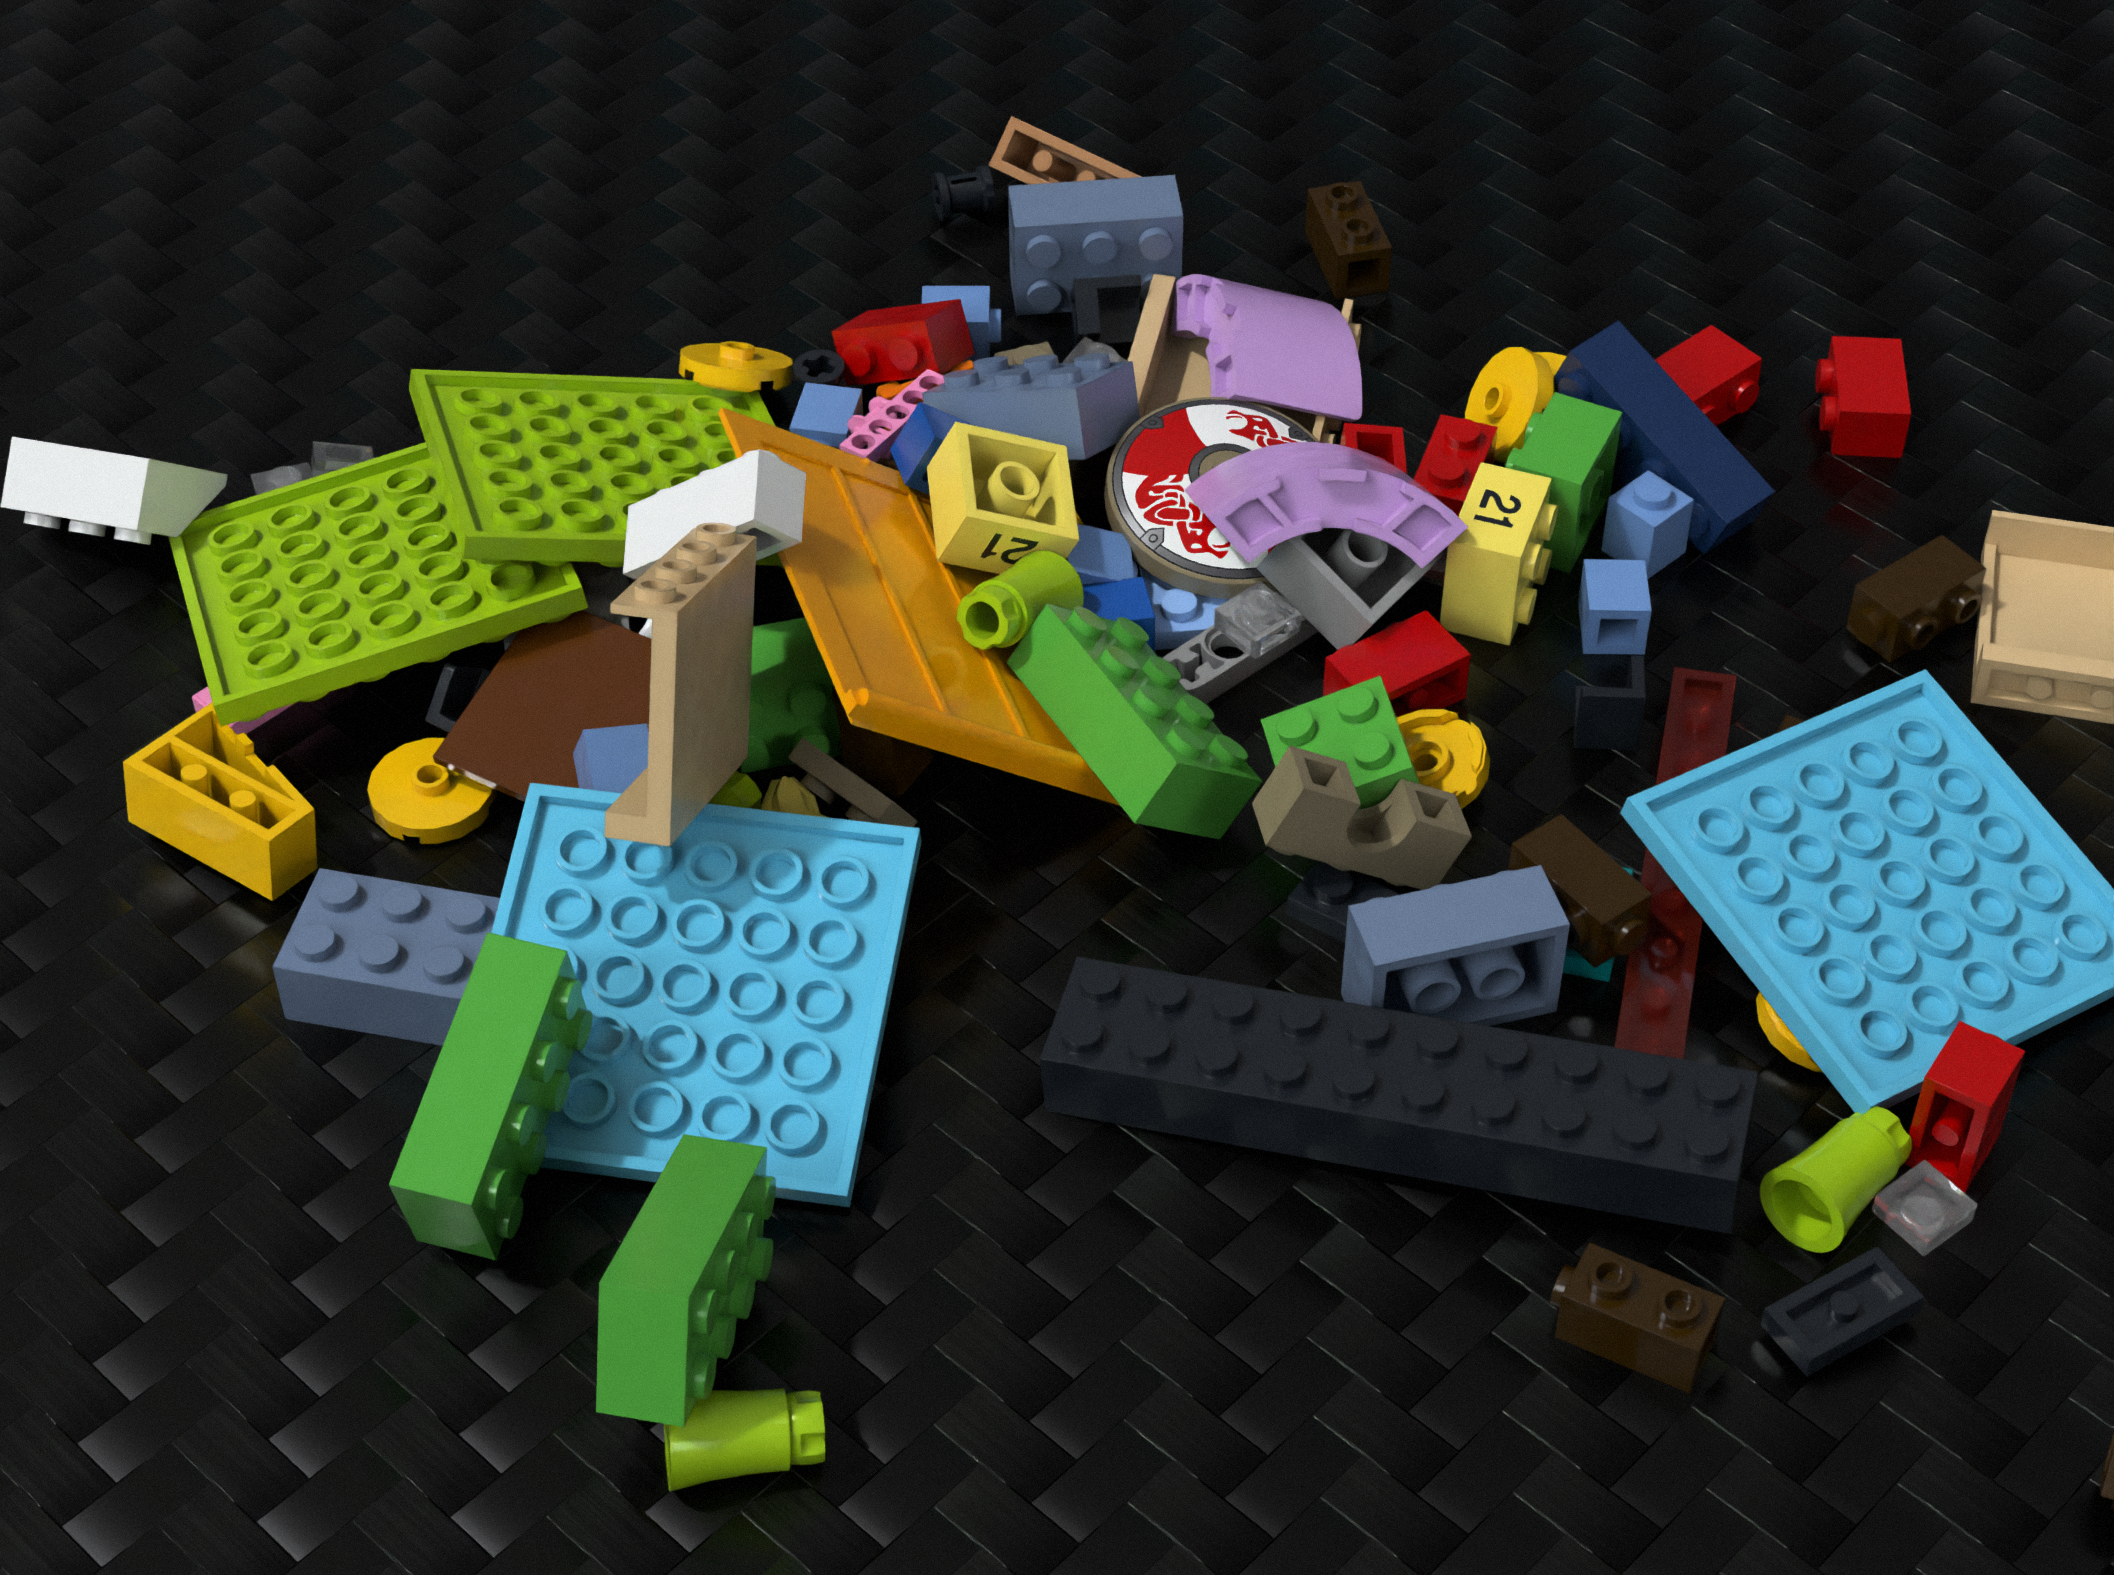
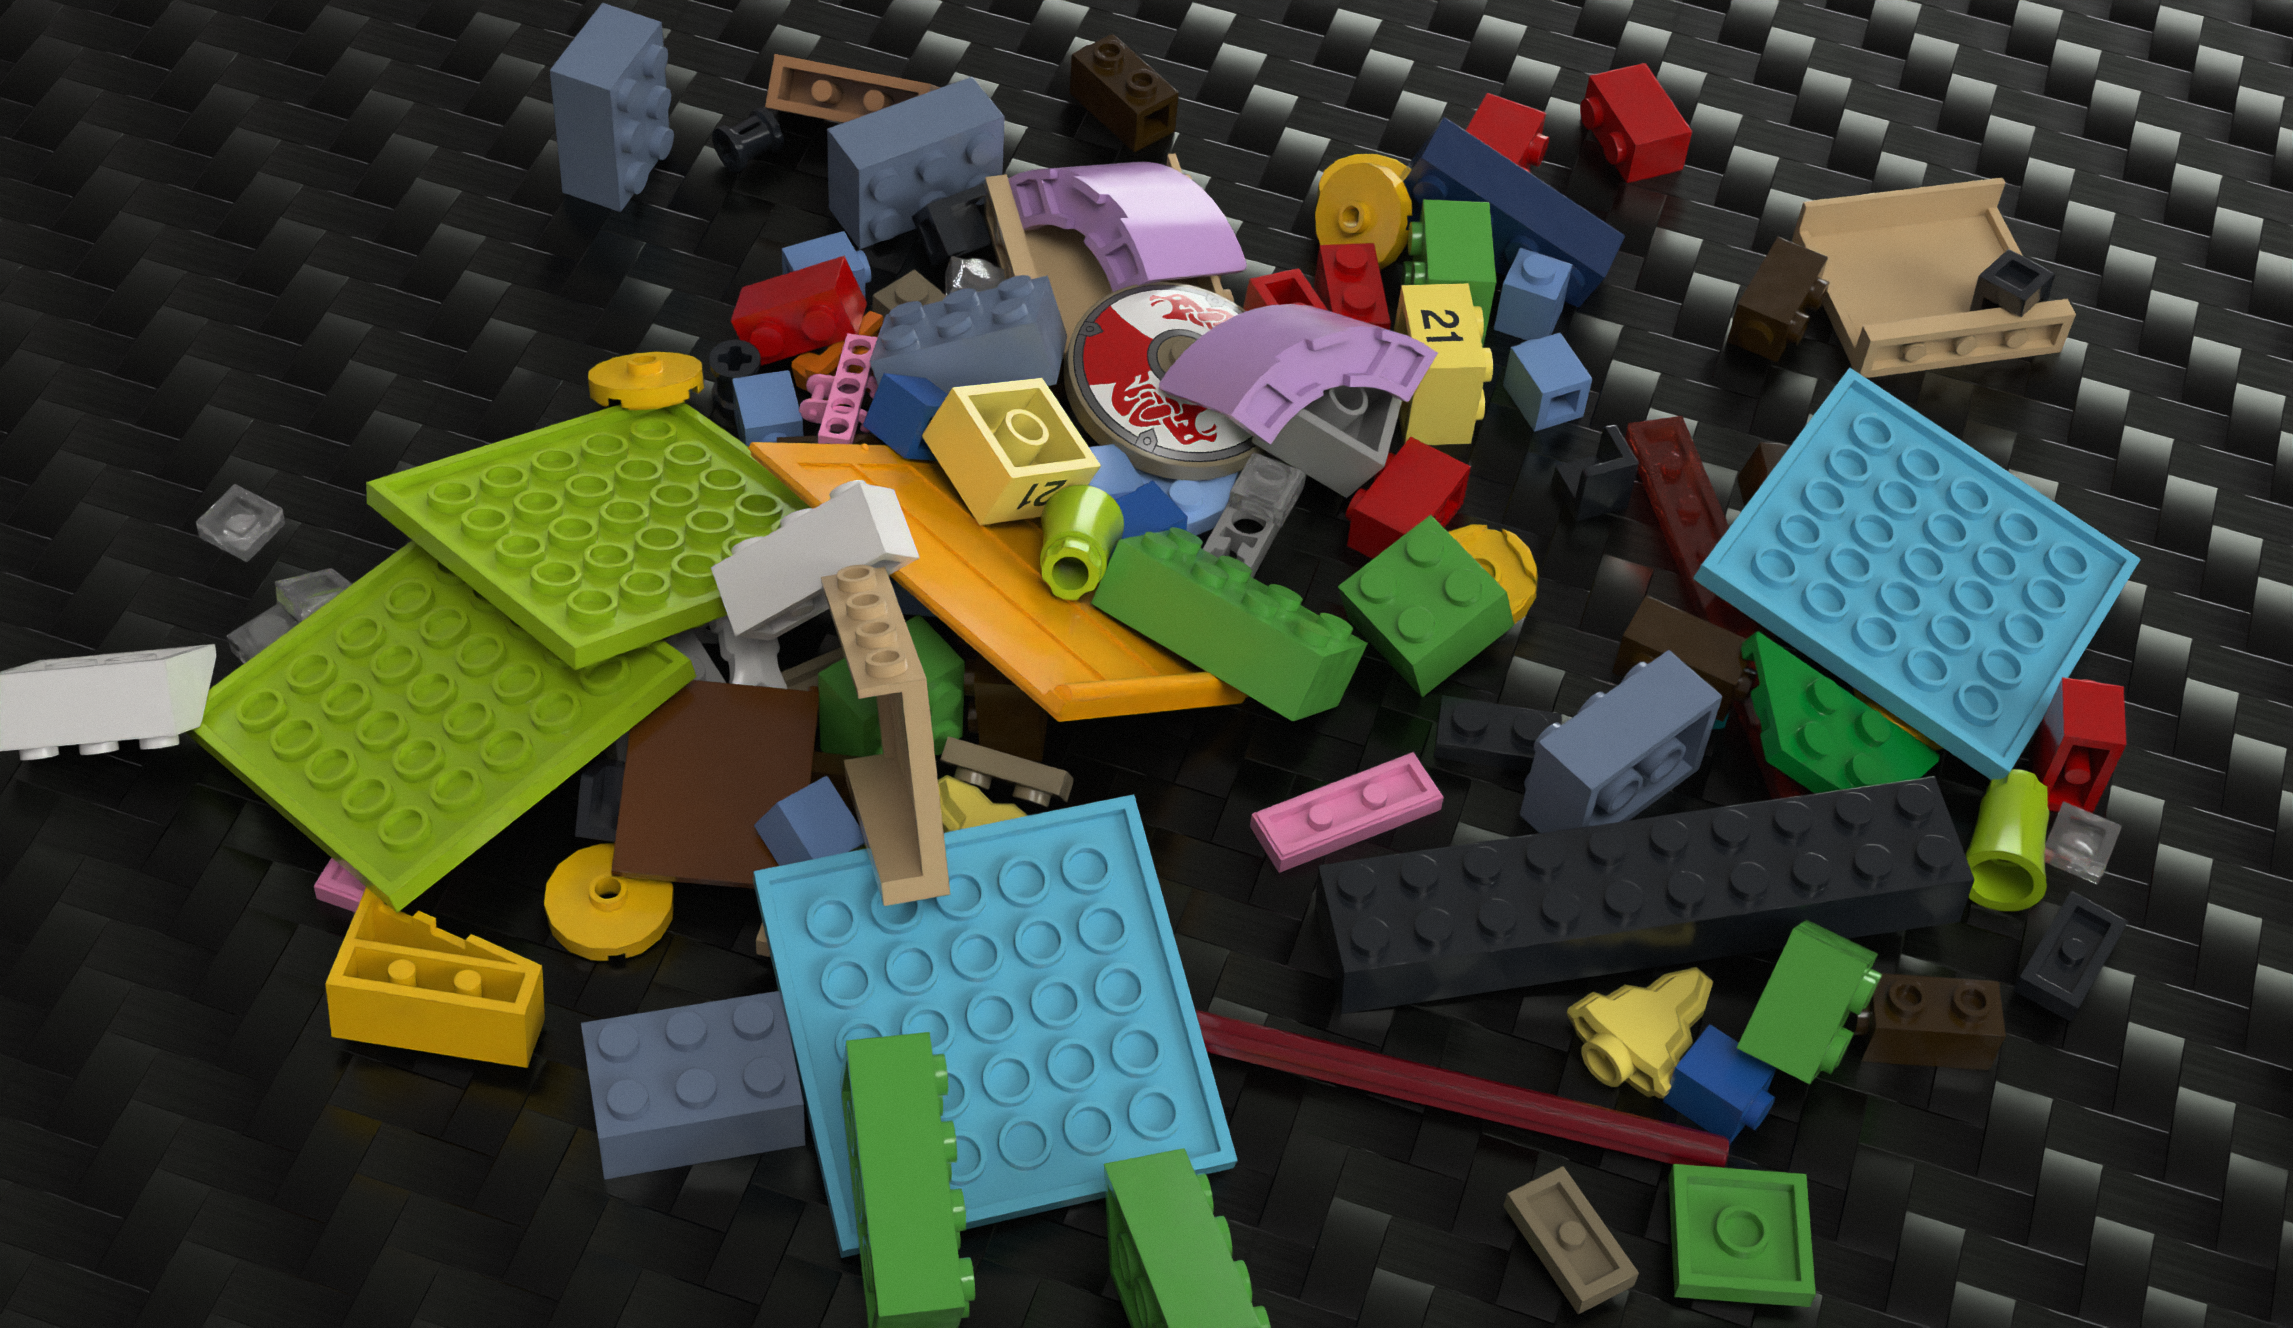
camera: 30 degrees left, 5 degrees up
dark tan arch [1252,746,1472,890] -> none
none -> clear plate [196,484,285,562]
none -> sand blue brick [550,3,674,212]
none -> dark red axle [1195,1009,1729,1168]
none -> bright pink tile [1250,752,1444,873]
none -> dark tan plate [1503,1166,1639,1314]
none -> light yellow rock [1567,967,1713,1098]
none -> blue brick [1663,1024,1776,1145]
none -> bright green plate [1668,1164,1816,1307]
none -> bright green brick [1737,920,1882,1084]
none -> green wing [1741,631,1940,794]

